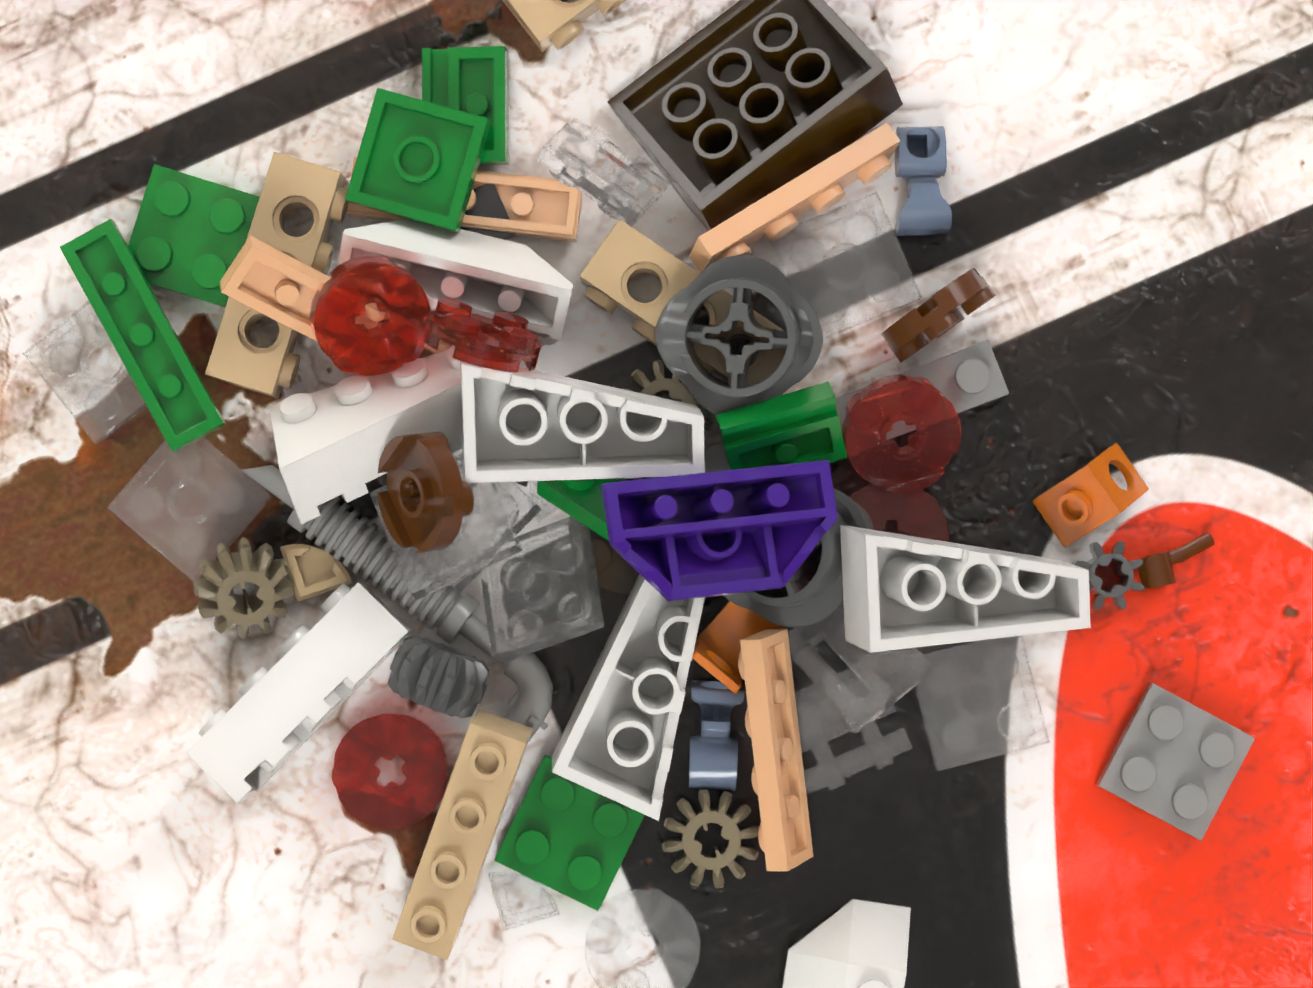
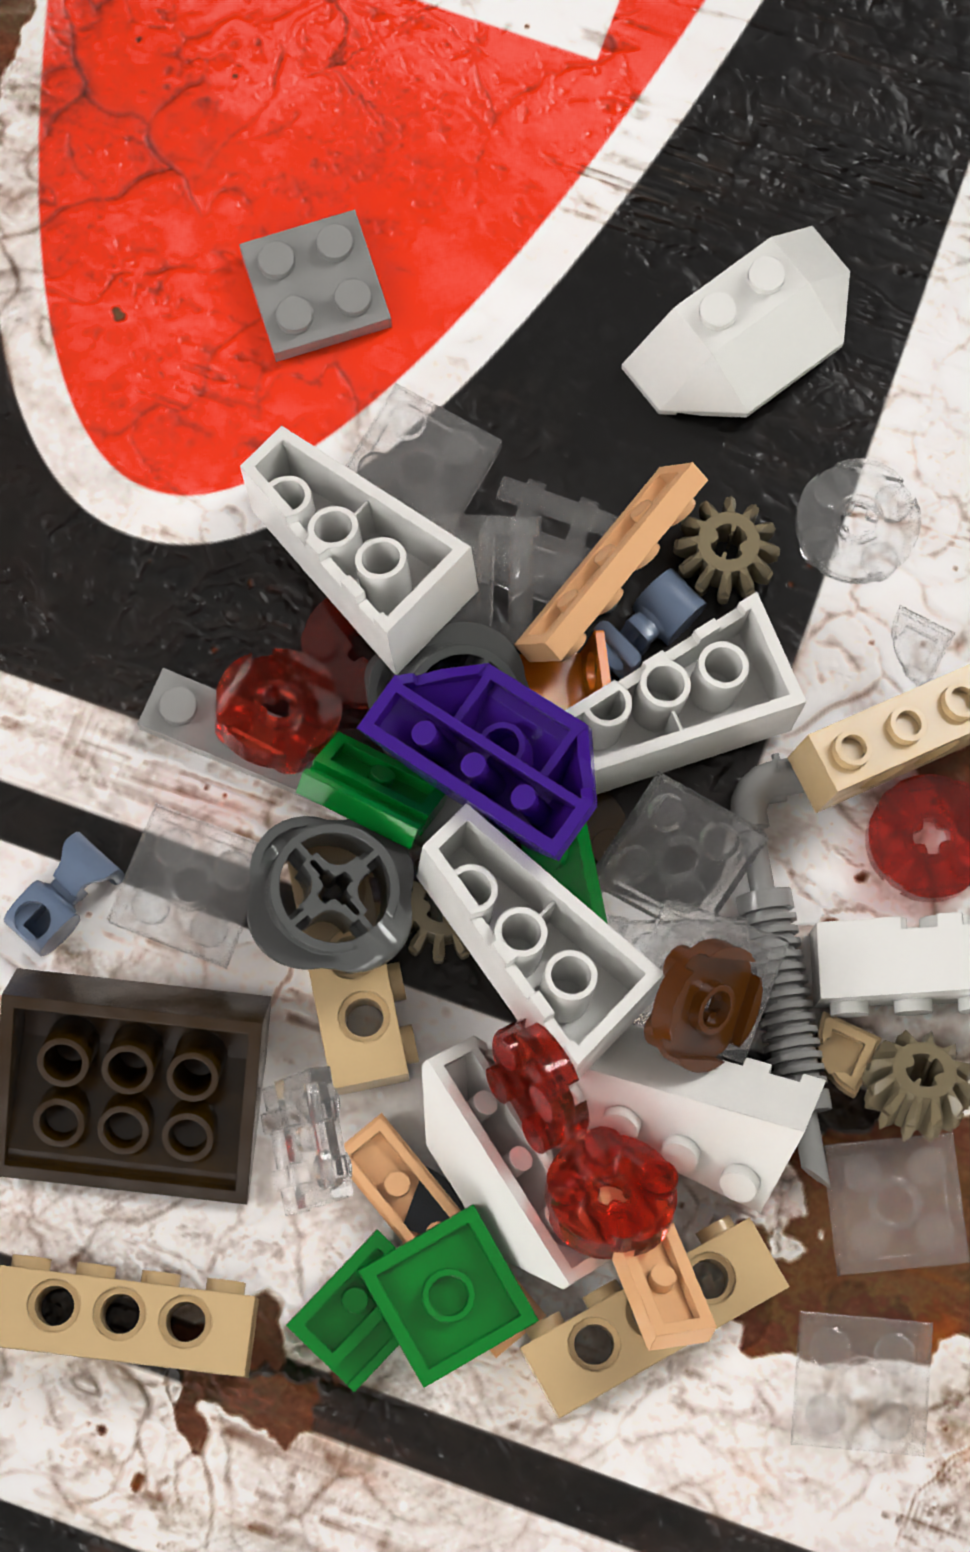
camera: 140 degrees left, 10 degrees down
green plate [60,219,226,453] -> none
green plate [128,164,260,308] -> none
dark grey gear [387,636,490,718] -> none
green plate [494,755,645,911] -> none
light nougat plate [689,122,900,273] -> none
reddish brown plate [881,268,996,363] -> none
orange bracket [1033,443,1149,547] -> none
dark grey gear [1072,541,1144,610] -> none
reddish brown hand [1138,532,1215,589] -> none

